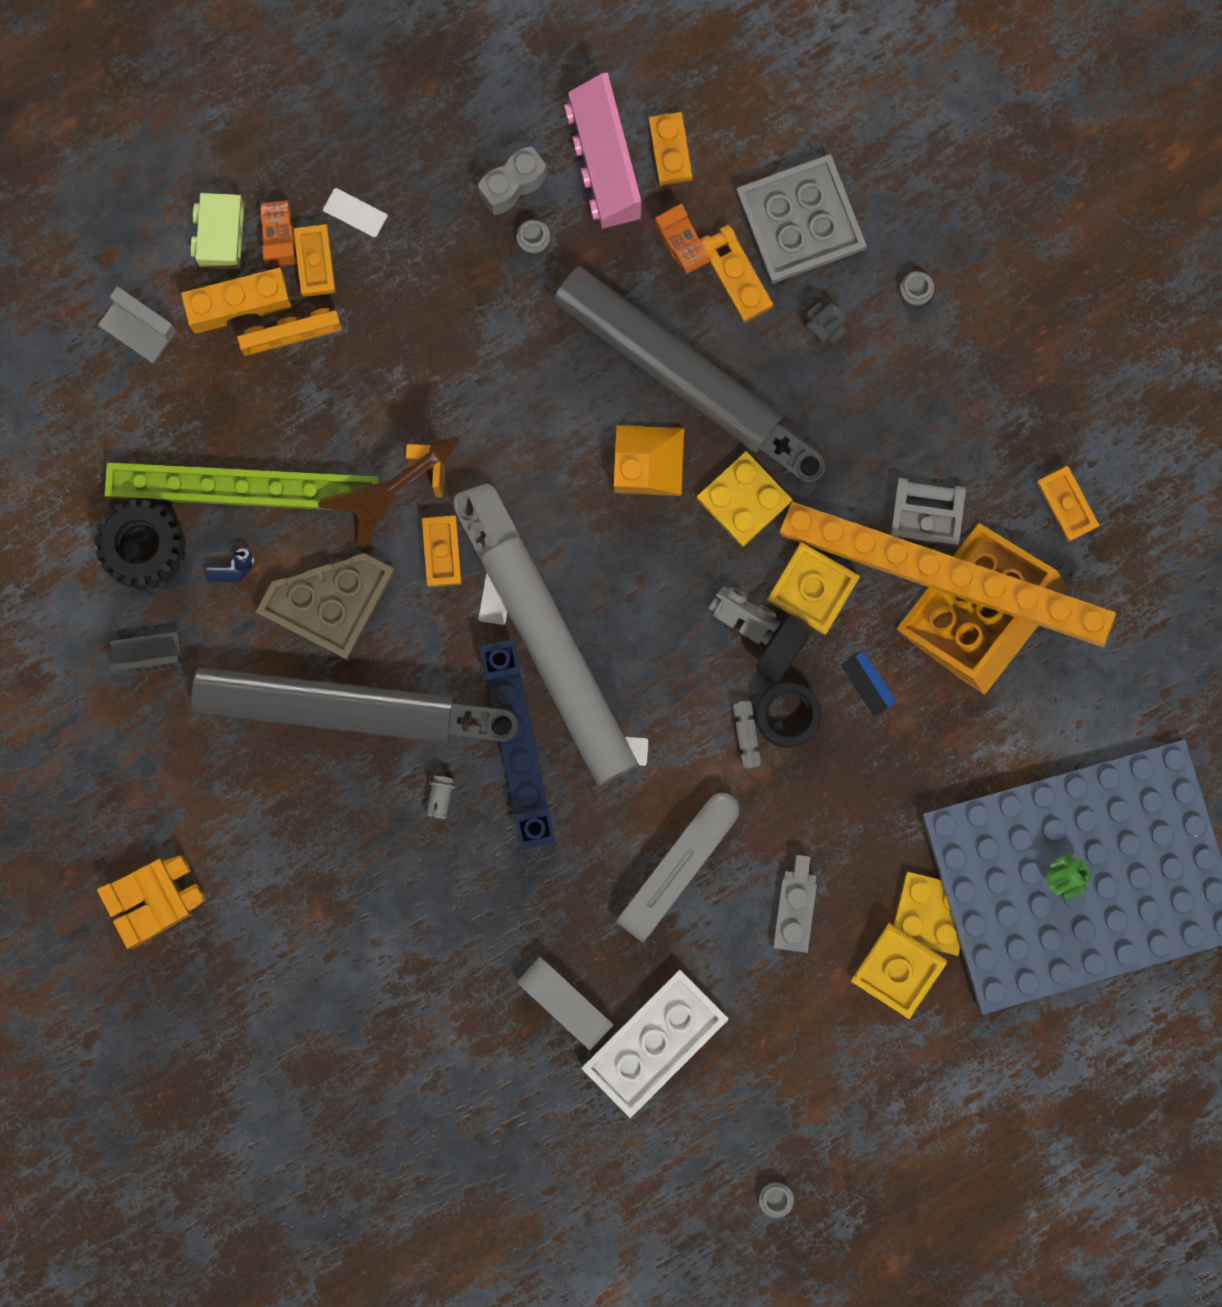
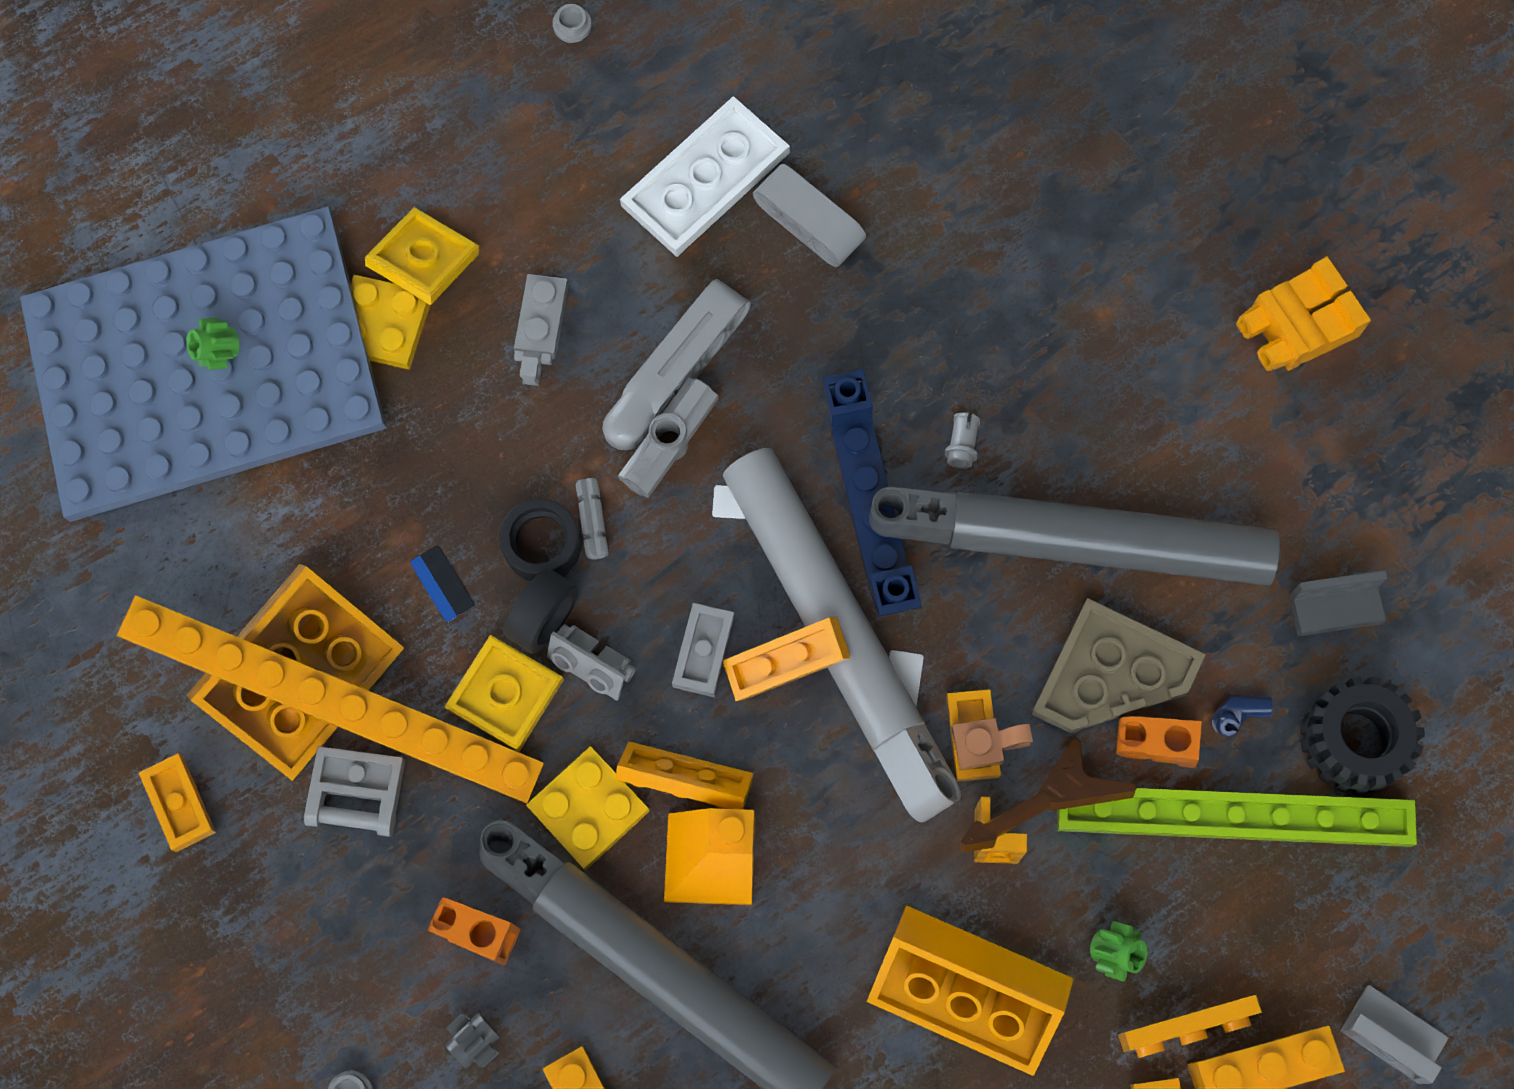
camera: 175 degrees left, 10 degrees down
none -> orange leg [427,897,521,966]
none -> light orange plate [615,741,754,809]
none -> light grey piece [618,377,719,498]
none -> light grey plate [672,603,735,697]
none -> light orange plate [723,617,851,701]
none -> light orange slope [866,905,1074,1076]
none -> nougat plate [951,718,1033,771]
none -> bright green gear [1090,921,1147,981]
none -> orange leg [1116,716,1202,768]

